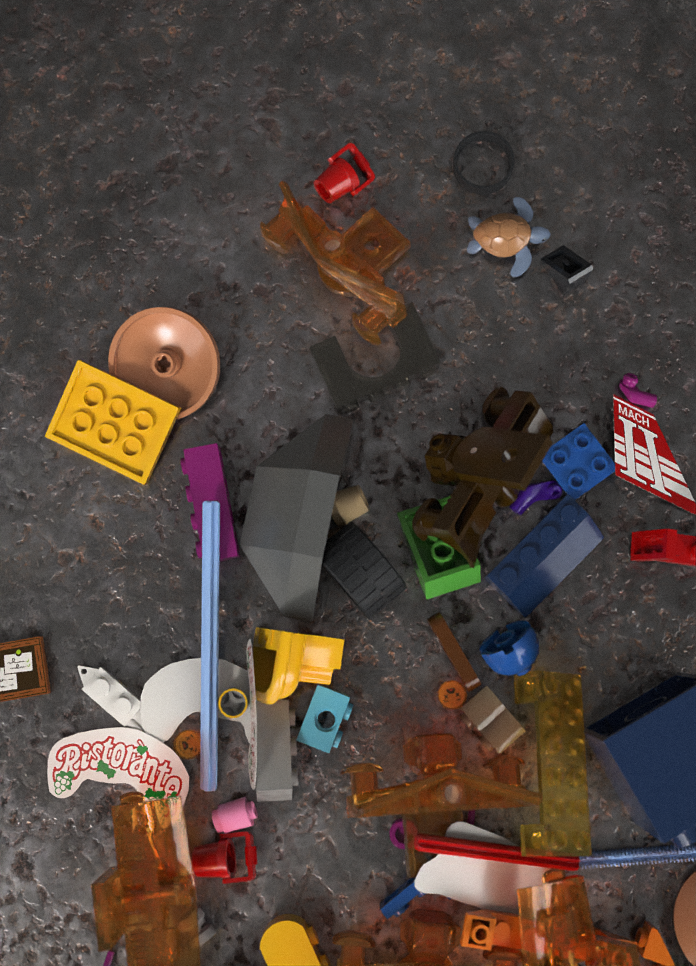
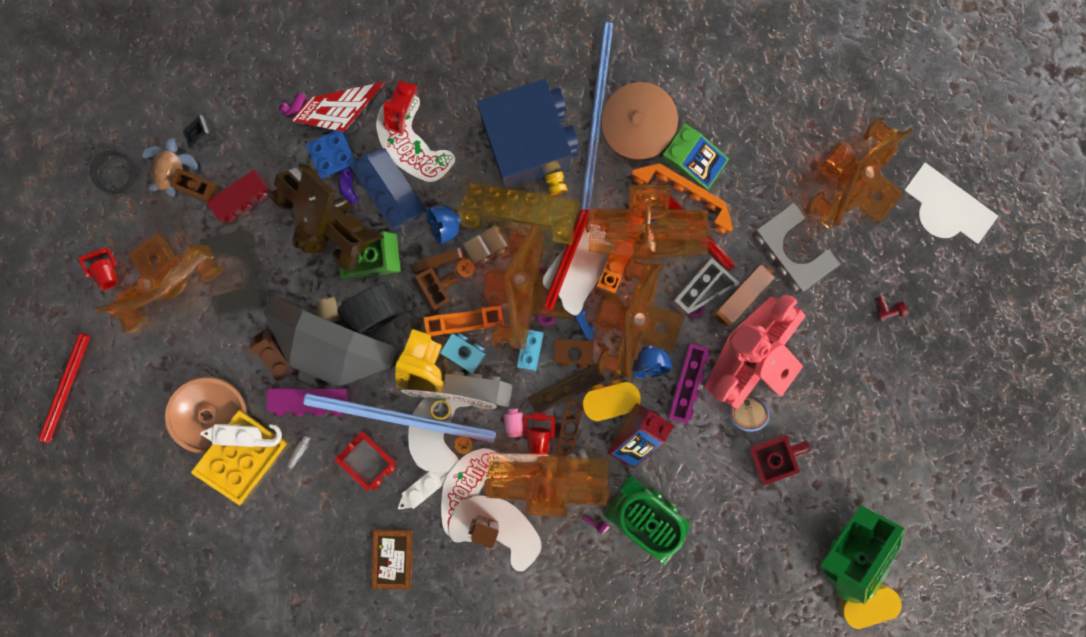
camera: 90 degrees left, 5 degrees up
none -> red axle [38,333,90,443]
none -> reddish brown brick [170,168,220,202]
none -> white plate [200,424,282,447]
none -> dark red brick [206,169,271,224]
none -> reddish brown bracket [249,328,294,381]
none -> light grey animal [286,434,310,469]
none -> window [334,429,396,492]
none -> sticker [376,95,455,182]
none -> reddish brown brick [412,267,458,313]
none -> orange arch [424,305,504,337]
none -> white sticker [449,496,541,571]
none -> reddish brown brick [468,515,499,548]
none -> medium azure brick [517,329,543,371]
none -> dark brown tile [528,363,605,413]
none -> yellow wheel [544,171,567,196]
none -> reddish brown brick [554,339,594,368]
none -> reddish brown beam [557,400,582,456]

